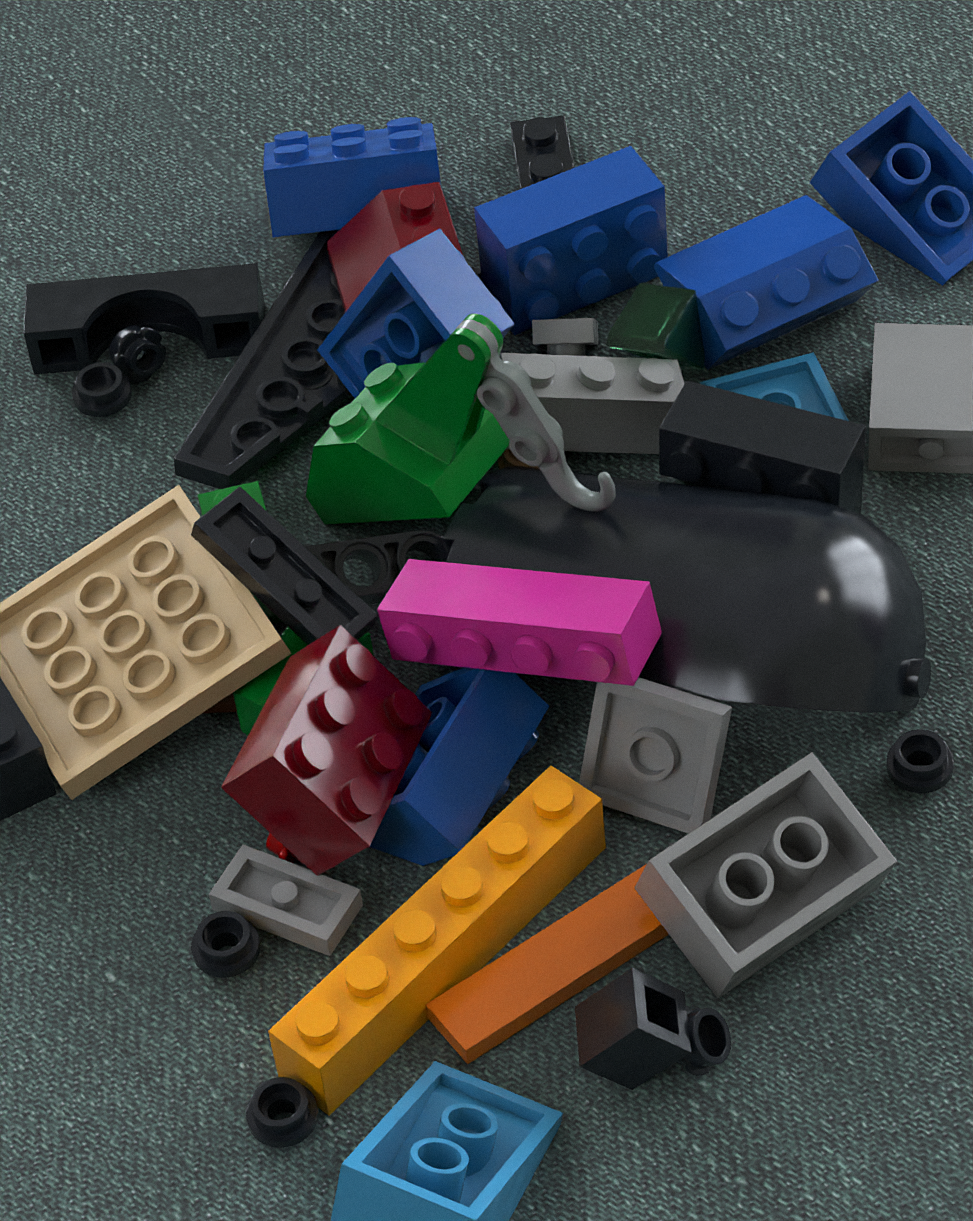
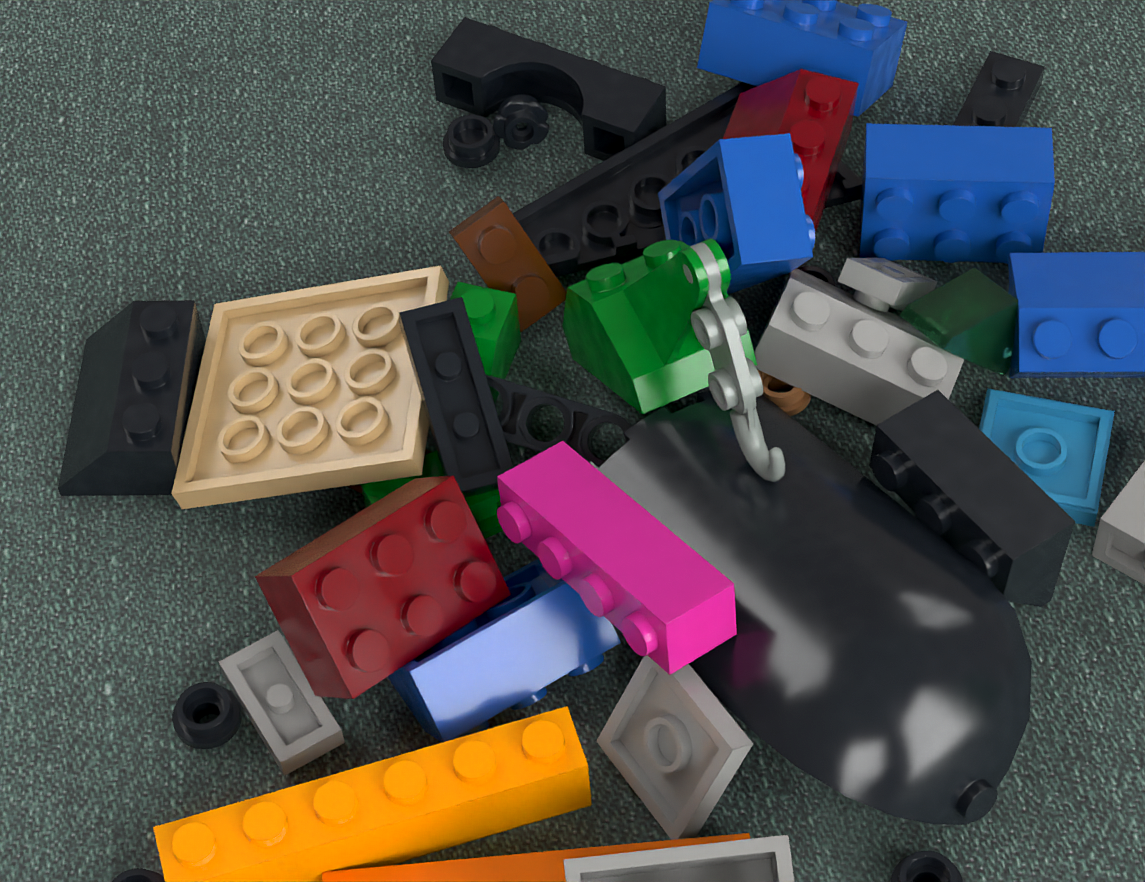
camera: 30 degrees right, 5 degrees up
none -> reddish brown plate [449,196,567,332]

